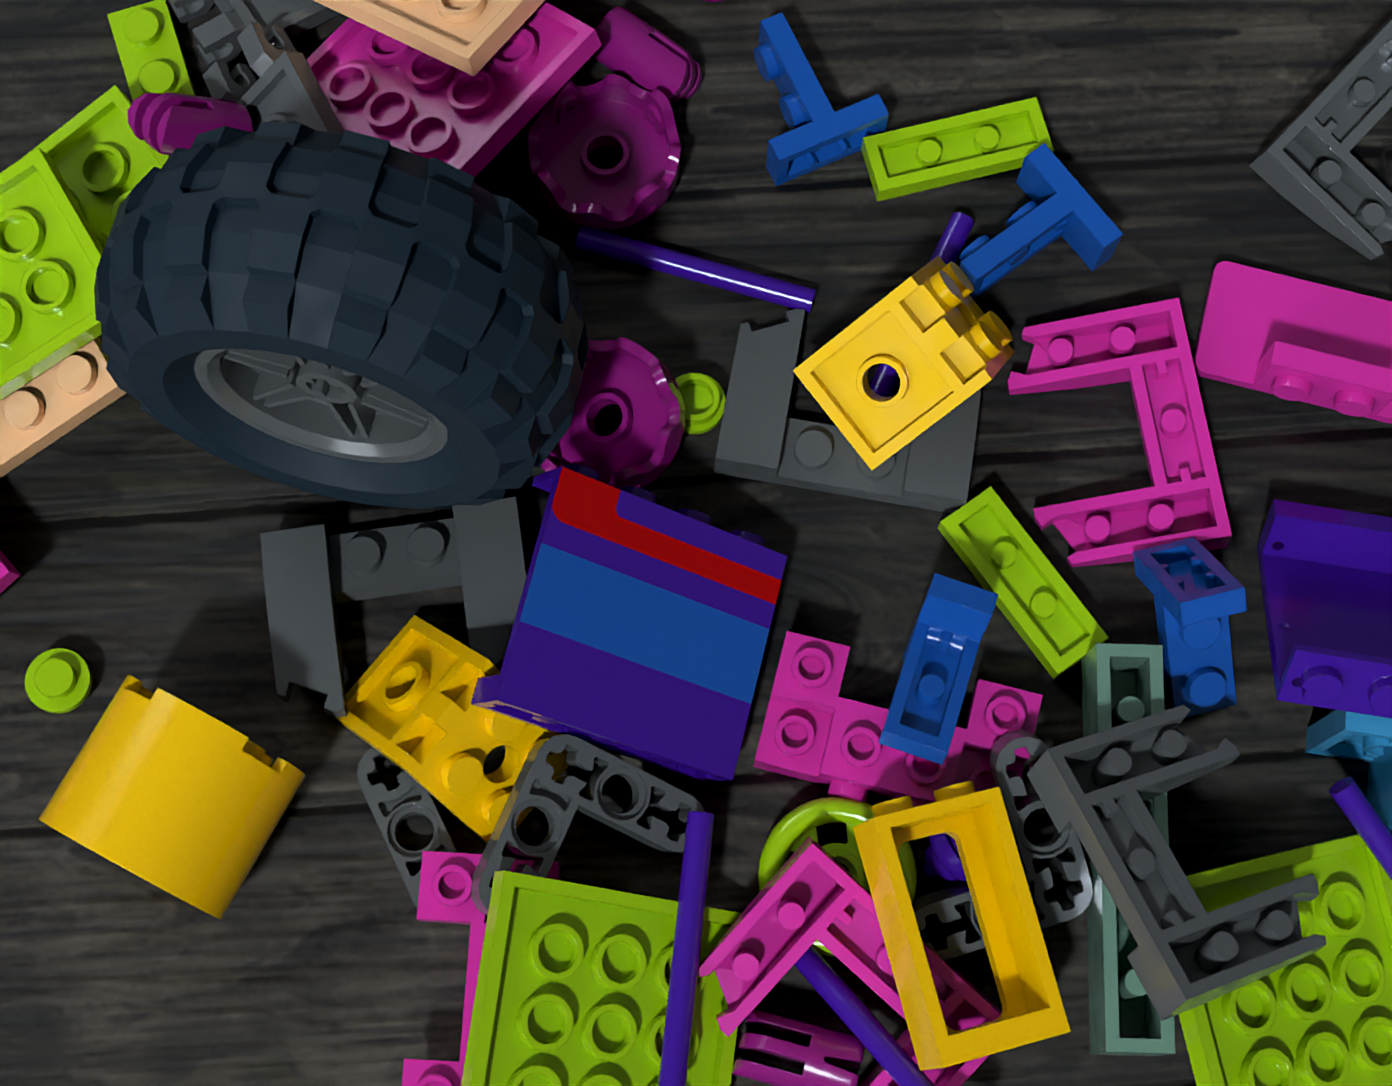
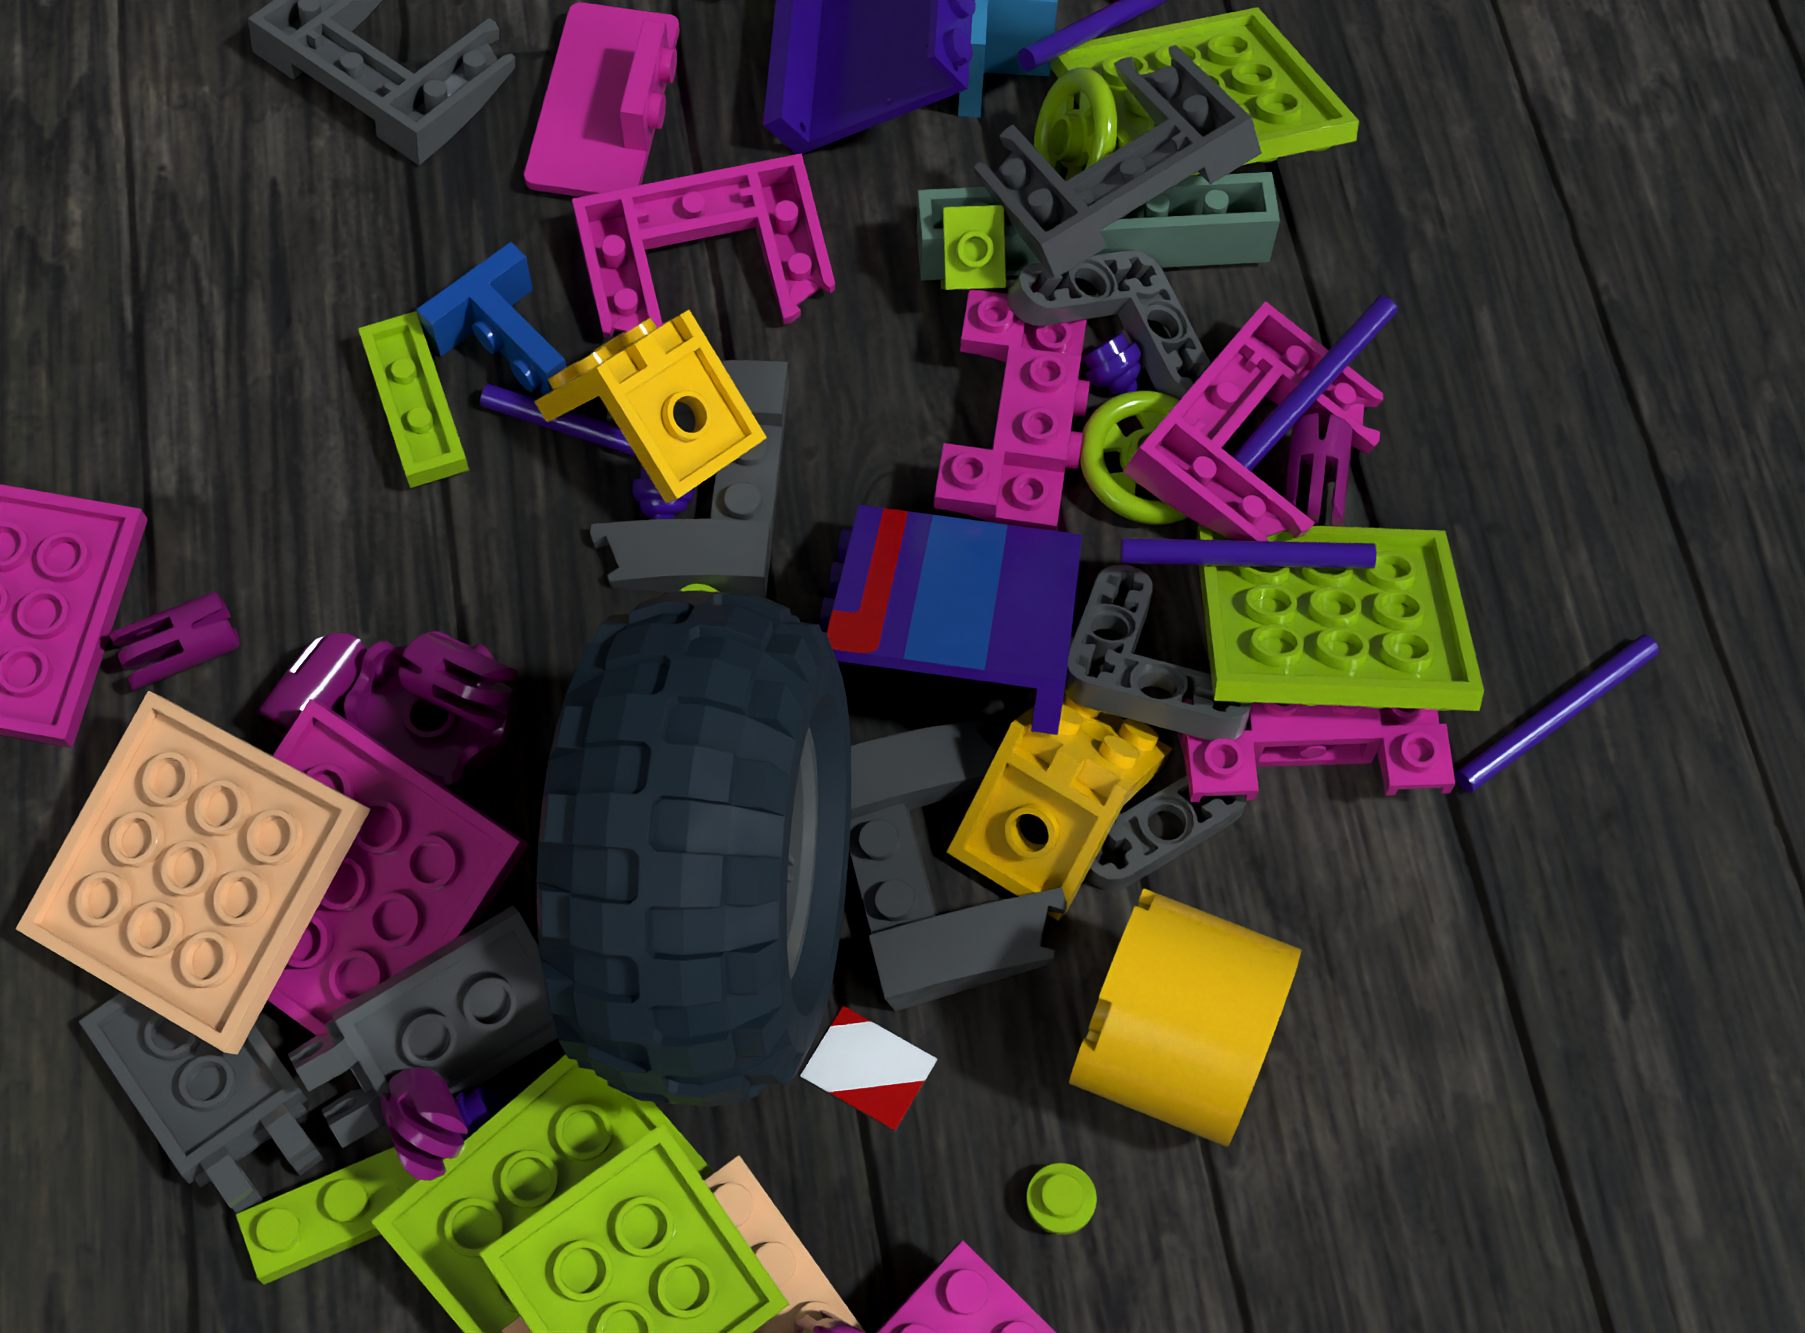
camera: 95 degrees left, 10 degrees down
dark purple bar [575,225,816,313] -> none
blue bracket [753,12,889,186] -> none
yellow piece [853,781,1071,1071] -> none
blue bracket [878,573,998,765] -> none
lime plate [937,486,1109,679] -> none
blue bracket [1133,537,1247,718] -> none
none -> magenta arm [398,633,517,731]
none -> white sticker [800,1006,938,1131]
none -> lime bracket [941,205,1006,290]
none -> lime plate [1034,68,1117,181]

